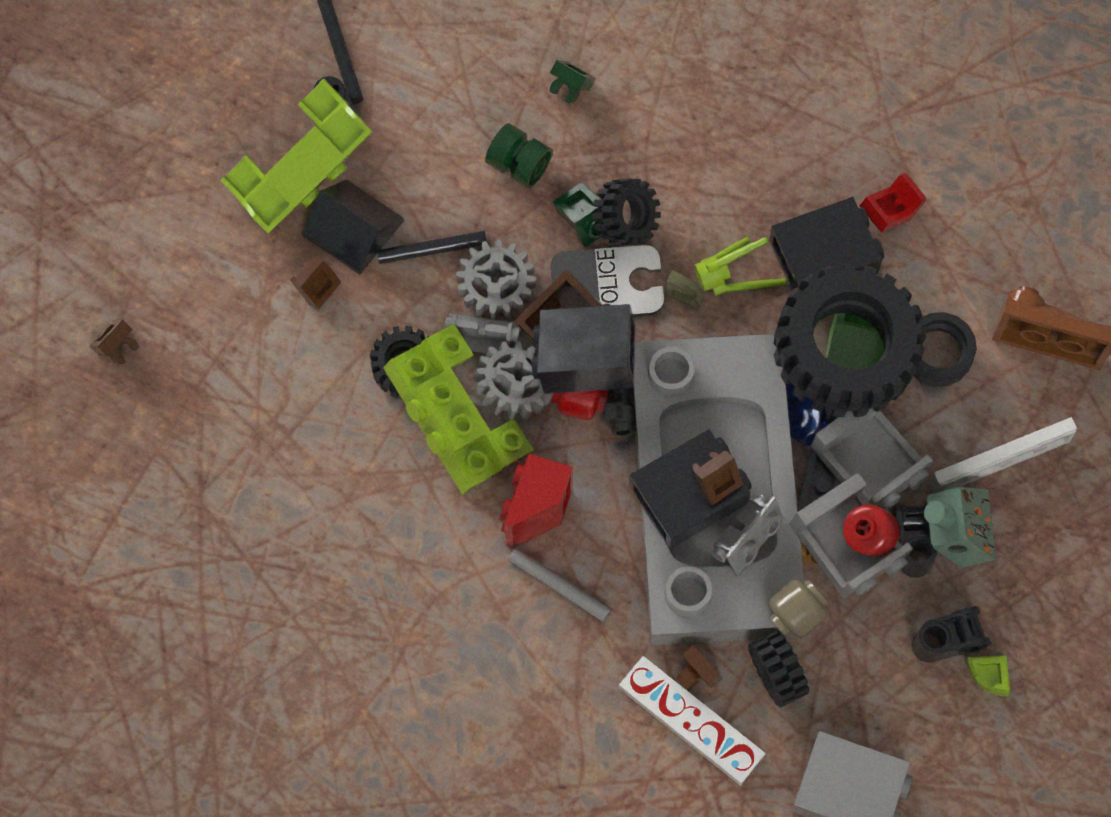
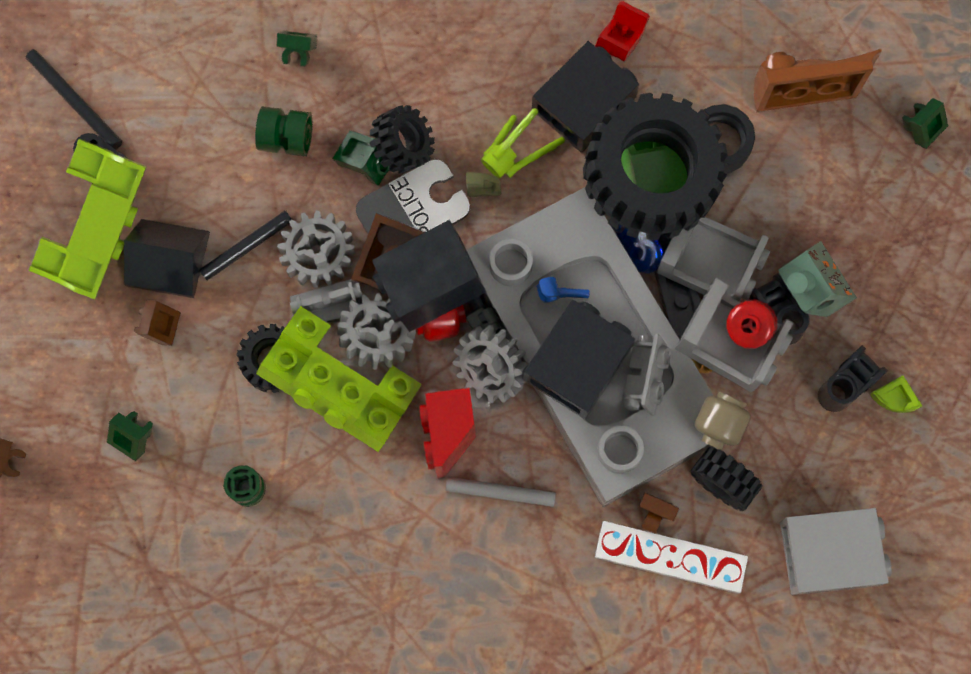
camera: 25 degrees left, 5 degrees up
reddish brown tile [692,450,744,505] -> none
white tile [929,417,1077,493] -> none
none -> dark green tile [107,411,153,461]
none -> dark green wheel [223,465,266,507]
none -> light grey gear [453,325,529,403]
none -> blue hand [536,277,590,303]

